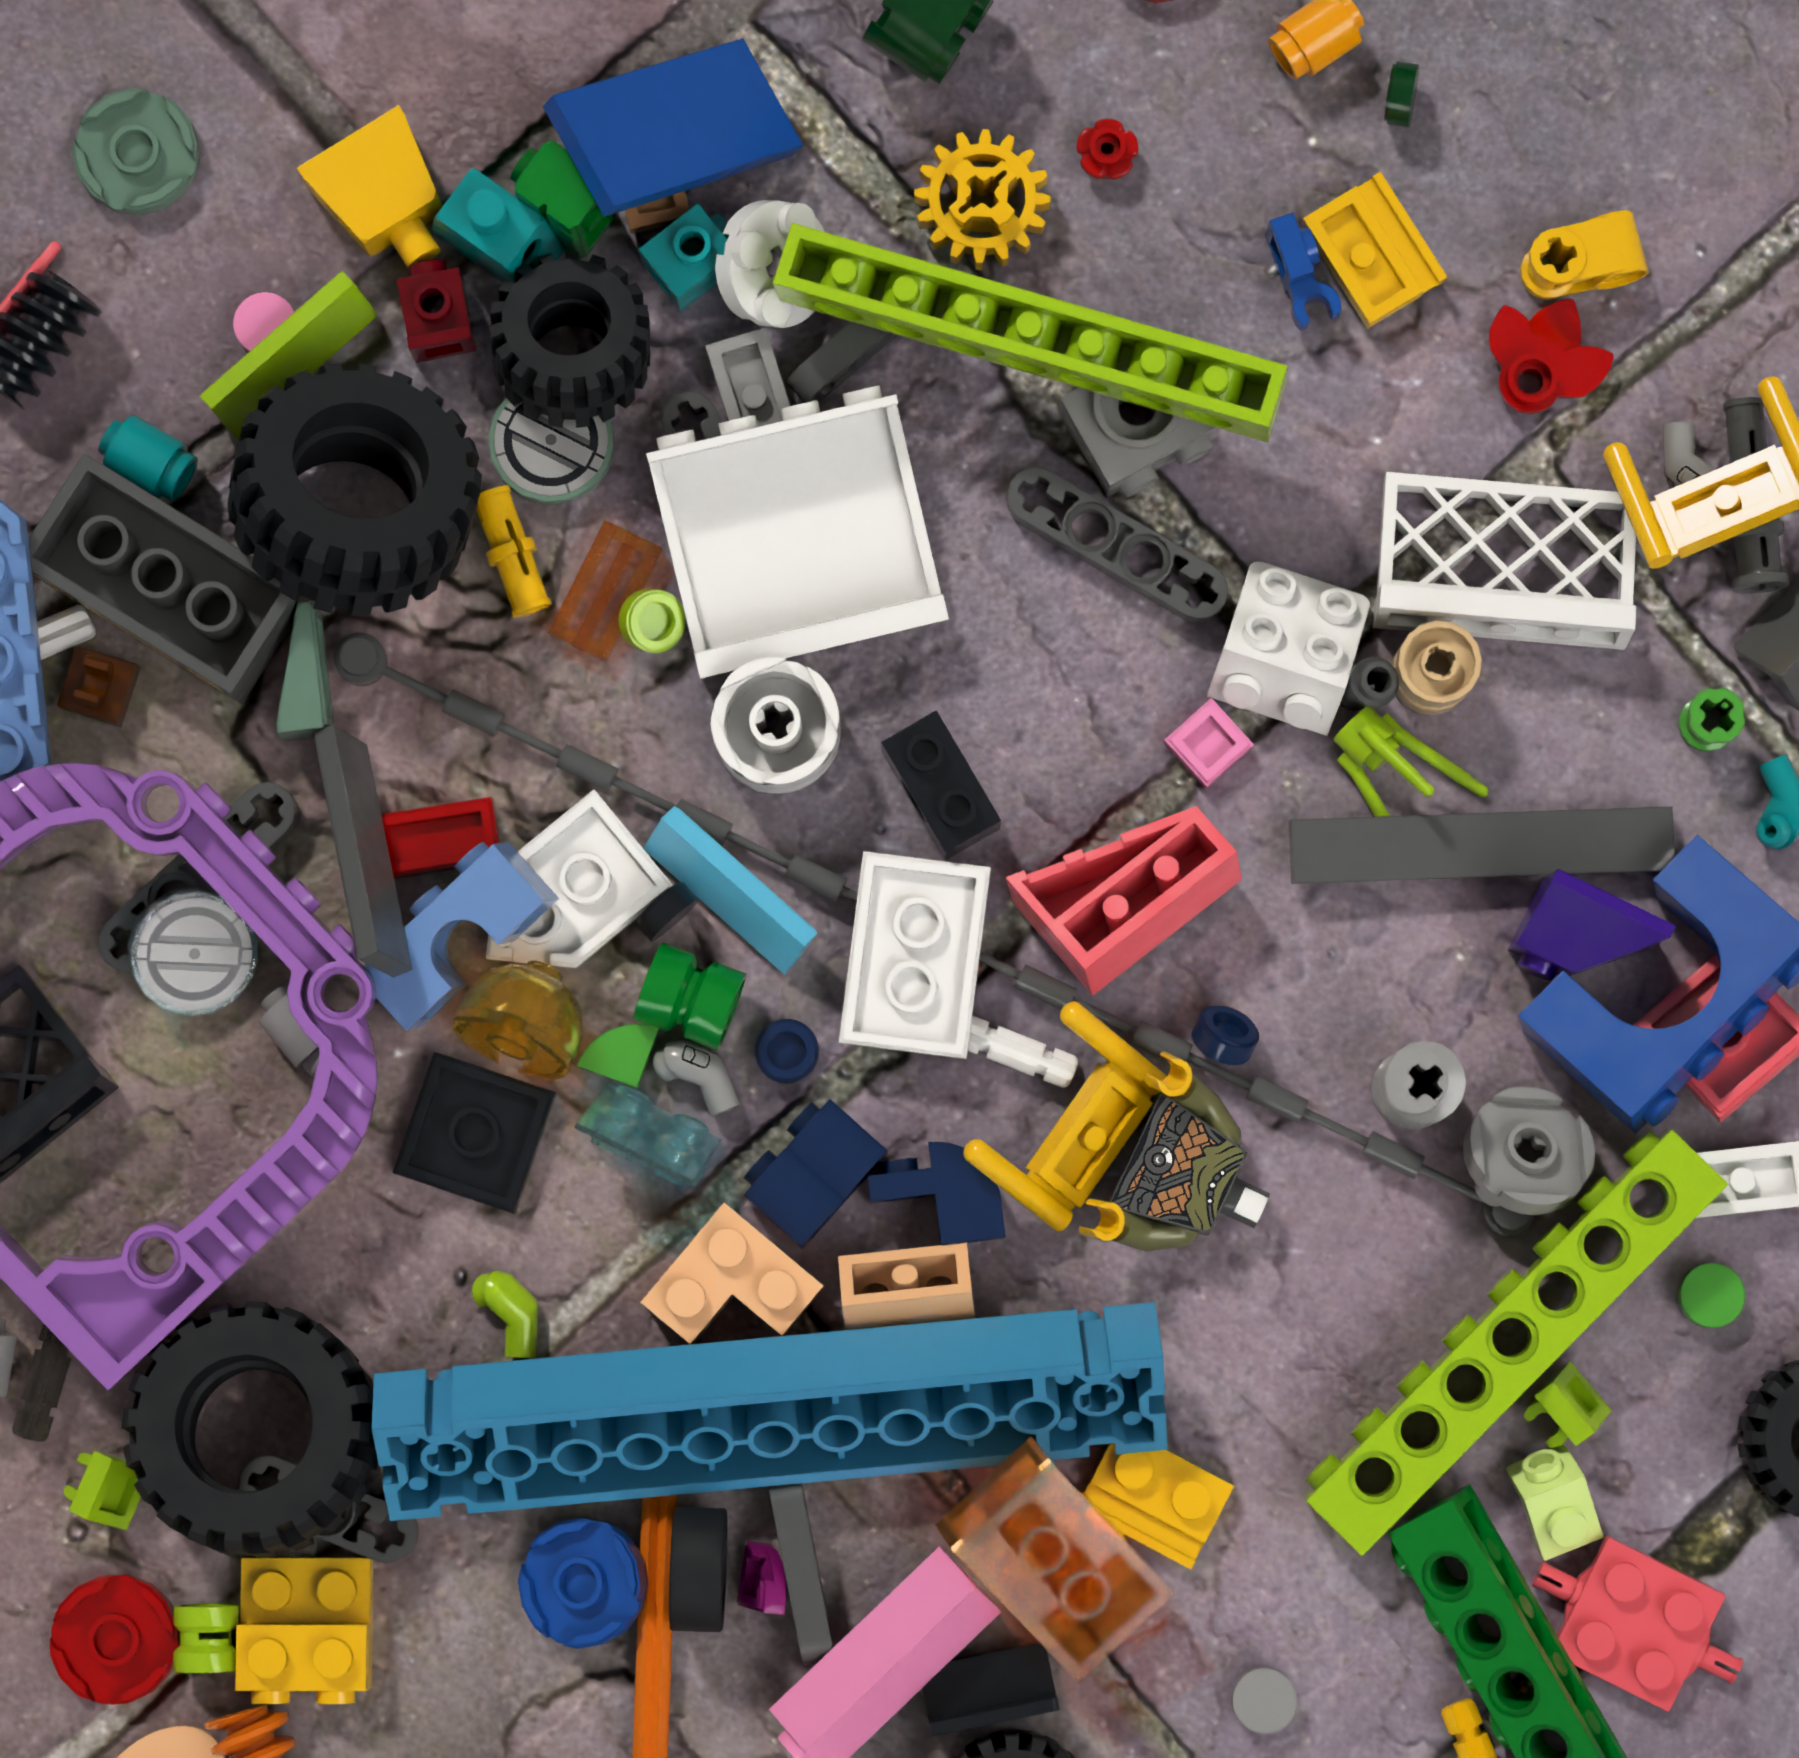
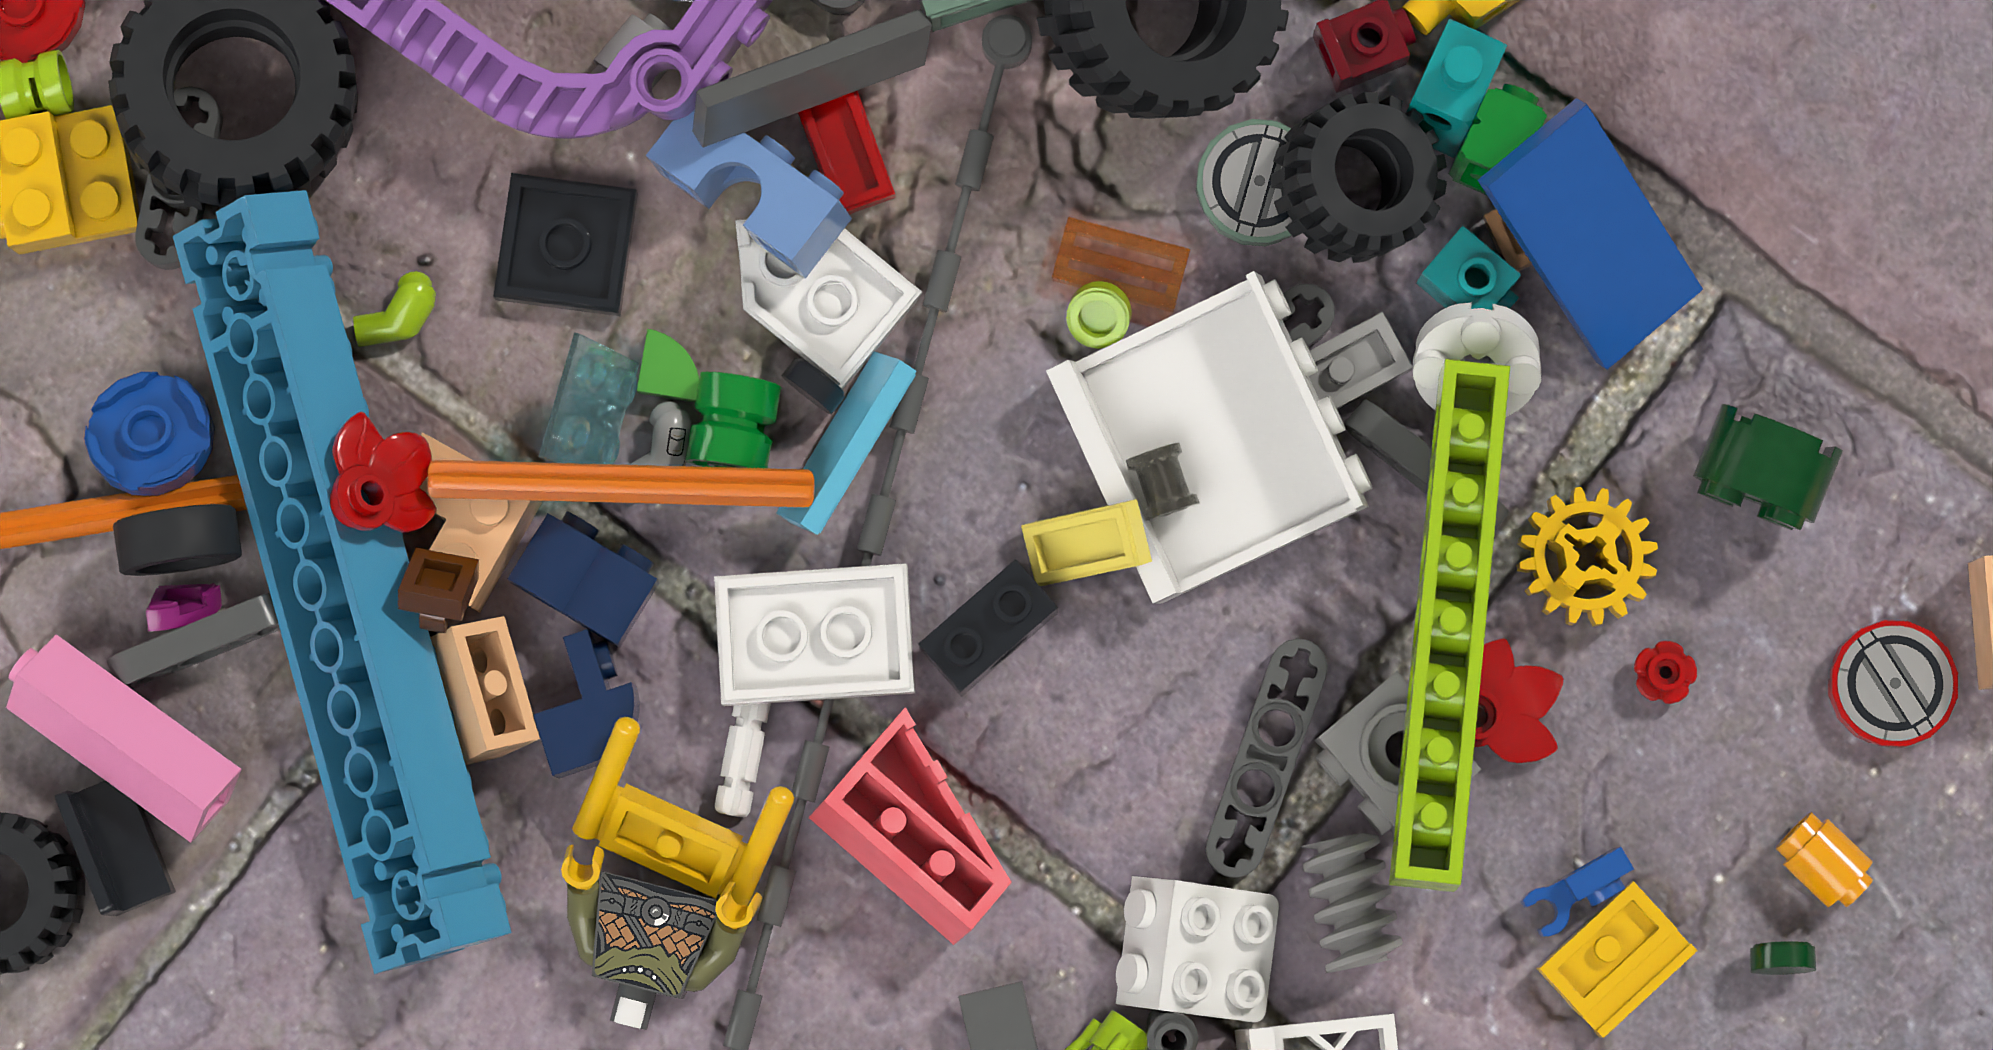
camera: 80 degrees right, 0 degrees up
clear yellow cylinder [452,960,584,1080] -> none
yellow pin [476,485,552,618] -> none
white brick [710,657,841,794] -> none
dark blue tile [755,1019,819,1084] -> none
clear orange brick [935,1436,1175,1683] -> none
yellow plate [1076,1443,1234,1569] -> none
bright pink tile [1163,698,1254,789] -> none
dark blue tile [1191,1006,1259,1065] -> none
none -> red plate [330,412,437,533]
none -> reddish brown tile [398,548,479,633]
none -> orange axle [428,460,815,507]
none -> light yellow tile [1021,499,1152,586]
none -> clear smoke bush [1126,442,1200,521]
none -> light grey piece [1300,833,1403,973]
none -> red plate [1474,638,1564,763]

